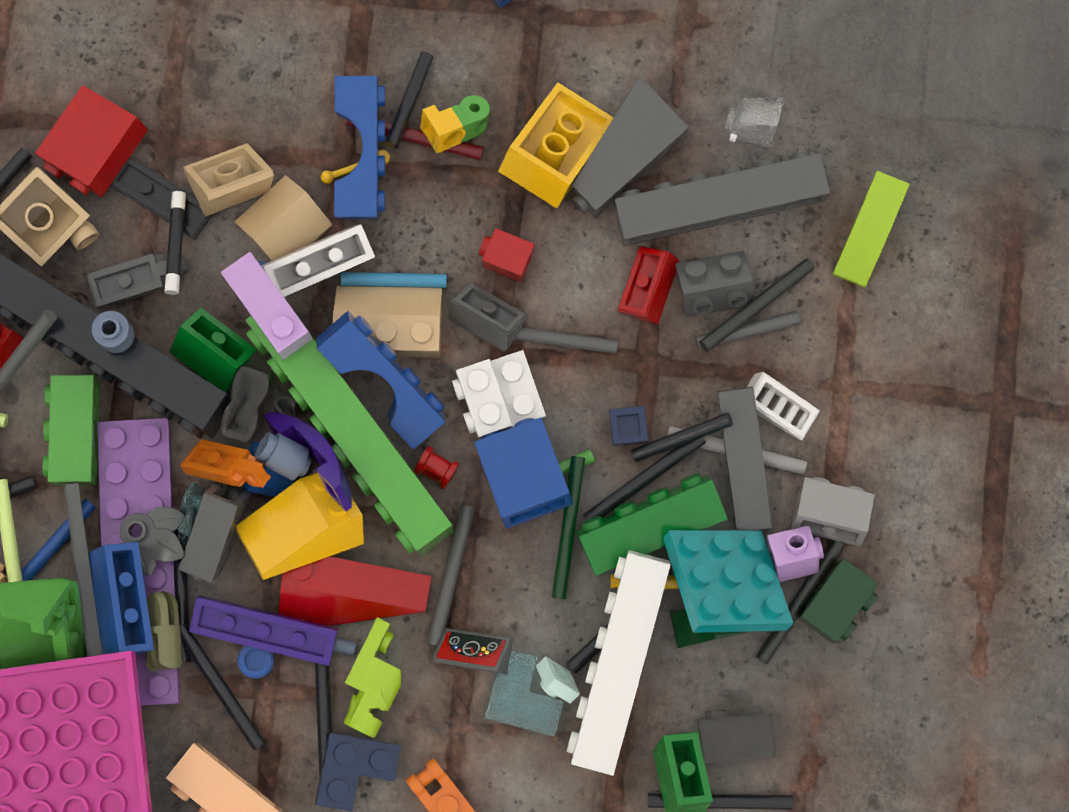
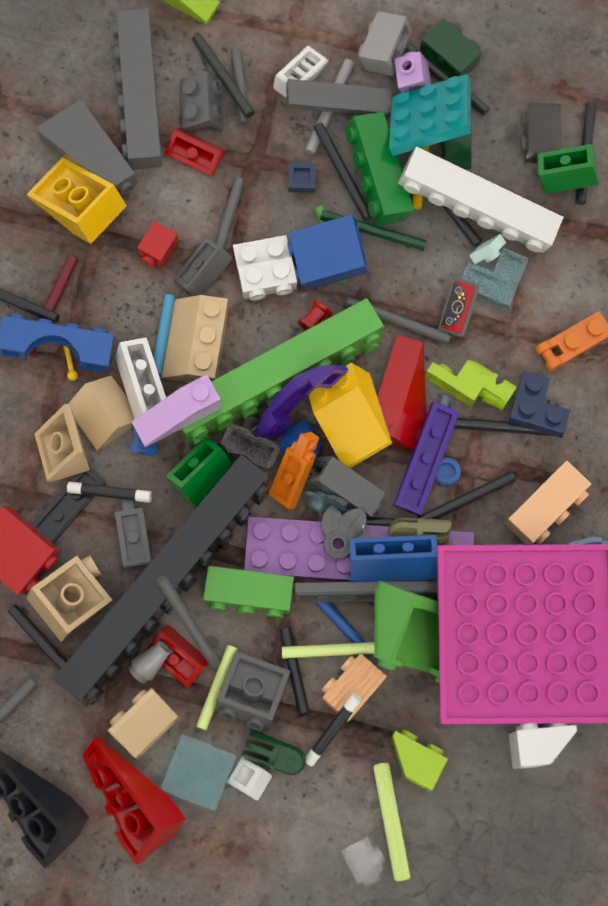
camera: 85 degrees left, 5 degrees down
sand blue brick [92,311,135,353] -> none
sand blue brick [255,432,312,480] -> none
blue arch [316,311,445,450] -> none
leg [420,95,490,154] -> none
black bar [631,412,733,462] -> none
clear slope [725,97,784,151] -> none

